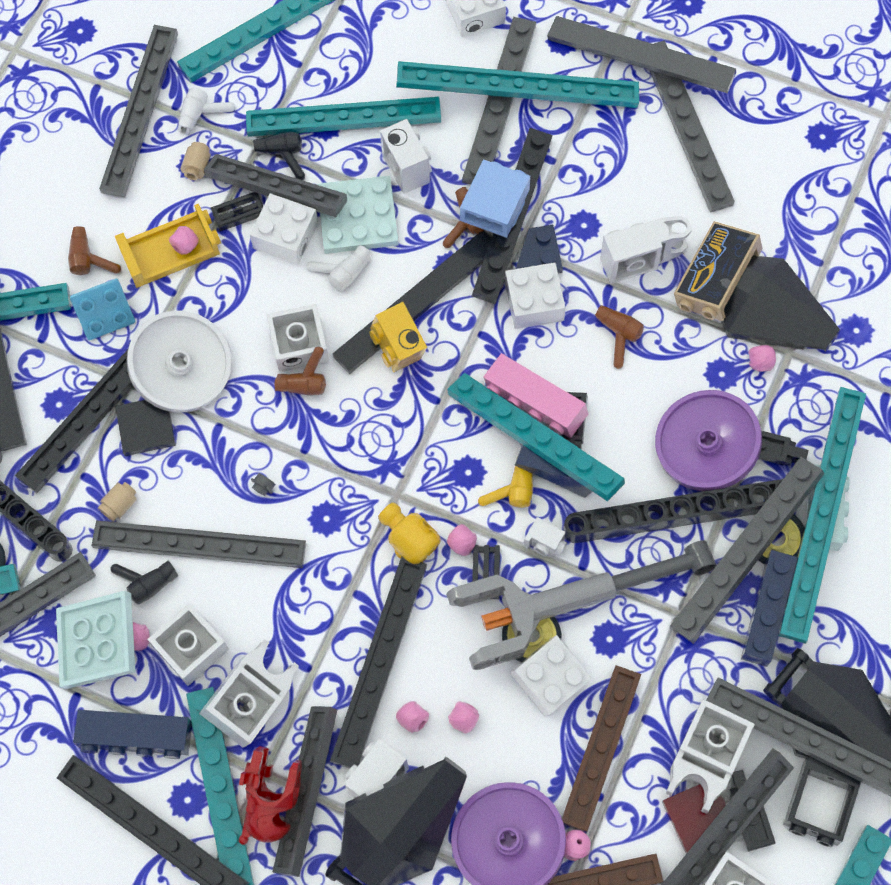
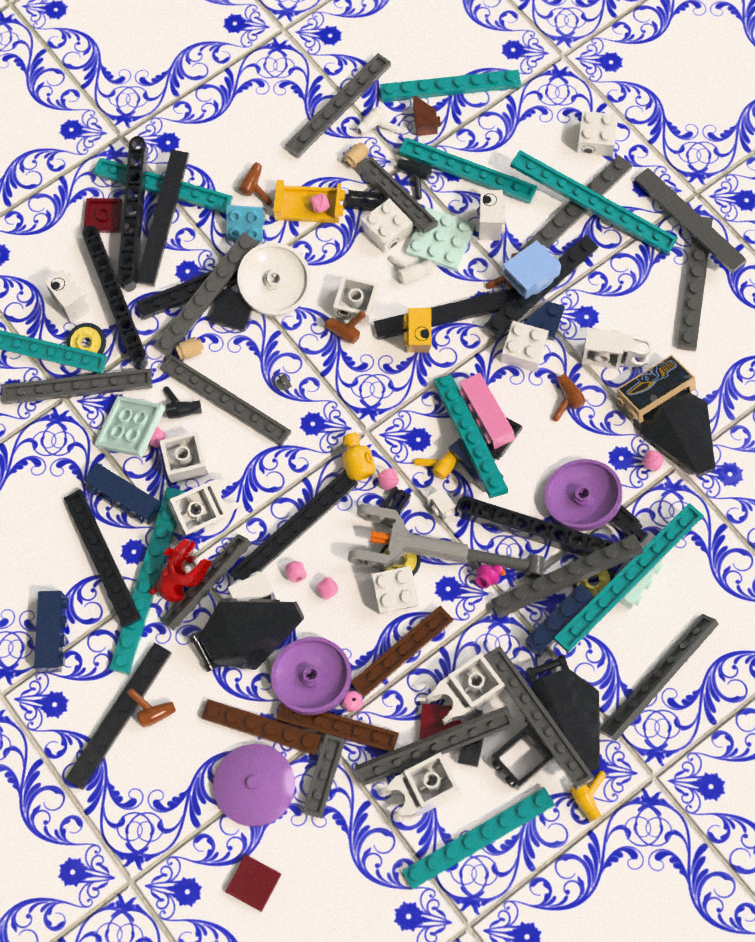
camera: 30 degrees right, 0 degrees up
none -> dark grey plate [153,232,258,357]
none -> copper slope [413,96,441,136]
none -> dark pink animal [475,564,506,589]

